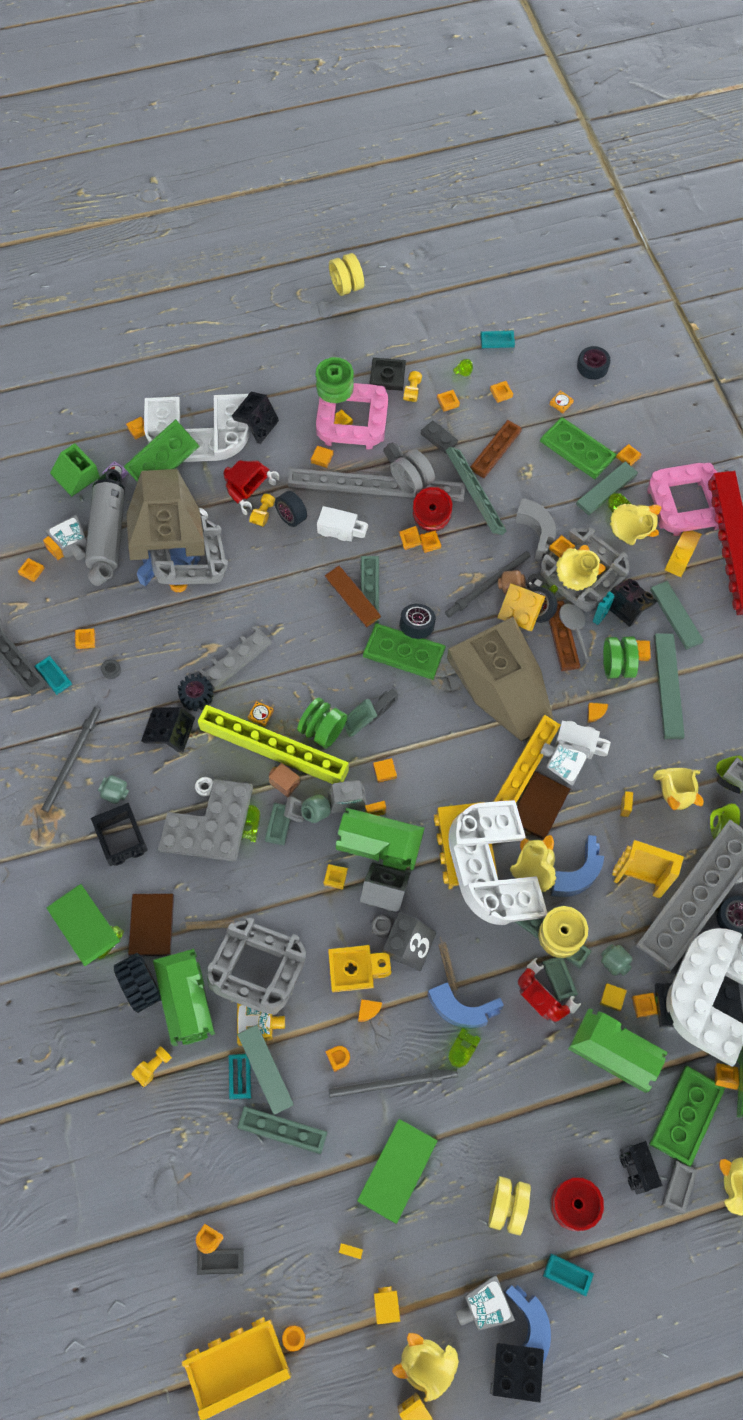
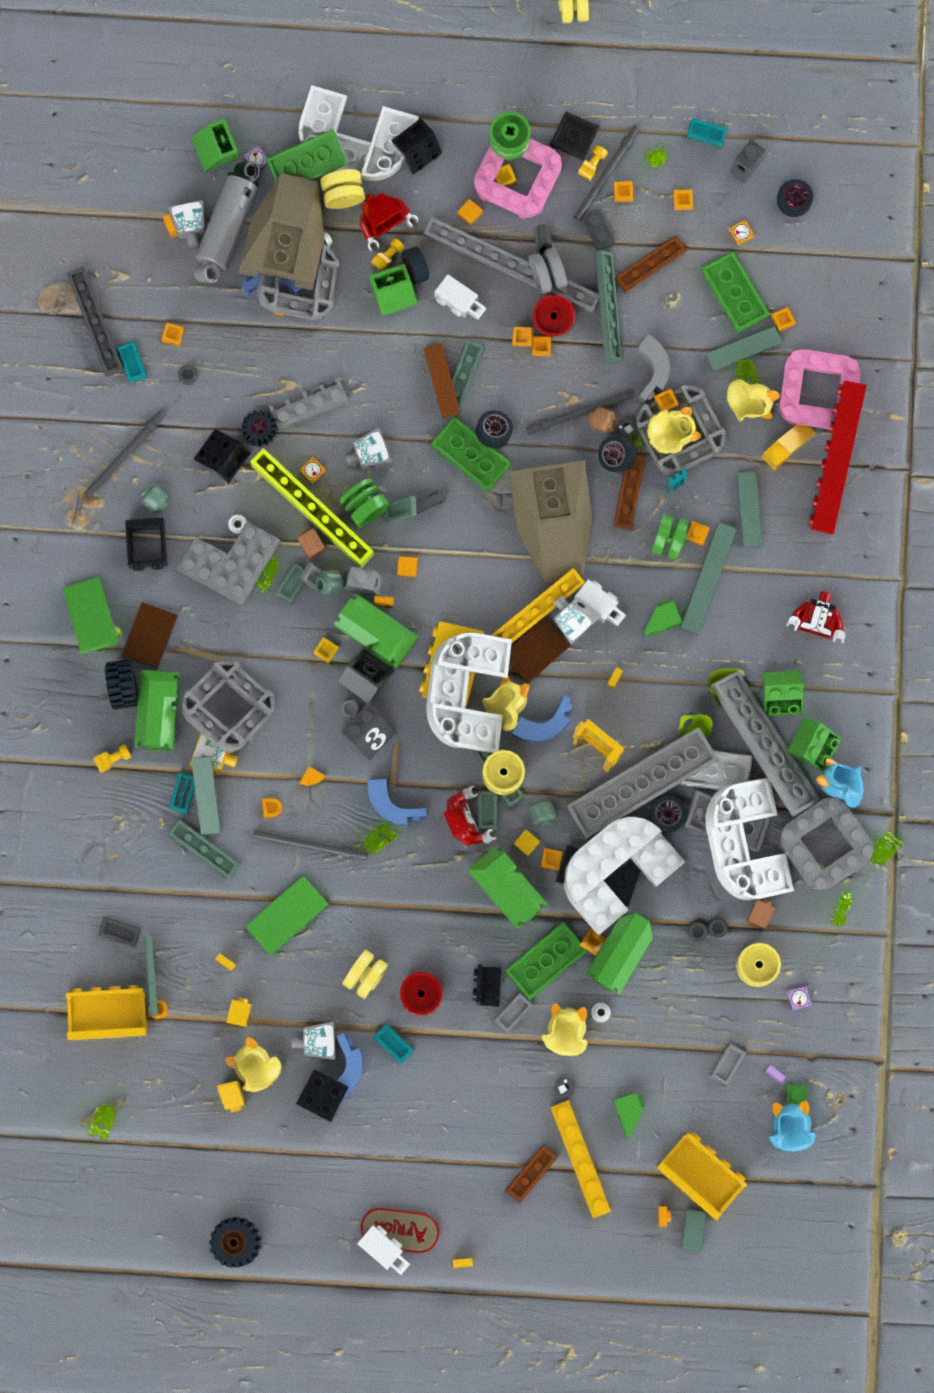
camera: 20 degrees right, 15 degrees up
light orange tile [18,558,45,582] -> none
light orange plate [126,417,145,440] -> none
light orange tile [196,1224,224,1254] -> none
yellow plate [328,945,391,993] -> none
yellow plate [497,583,545,631] -> none
light grey piece [559,604,589,661] -> none
light orange tile [588,703,608,723] -> none
black bracket [610,579,657,627] -> none
light yellow hair [653,768,704,810] -> none
none -> sand green tile [144,936,158,1016]
none -> light yellow wheel [320,169,365,209]
none -> torso [345,428,392,471]
none -> bright green slope [369,264,417,316]
none -> dark grey bar [574,126,640,221]
none -> bright green slope [644,600,682,638]
none -> dark grey torso [730,139,766,183]

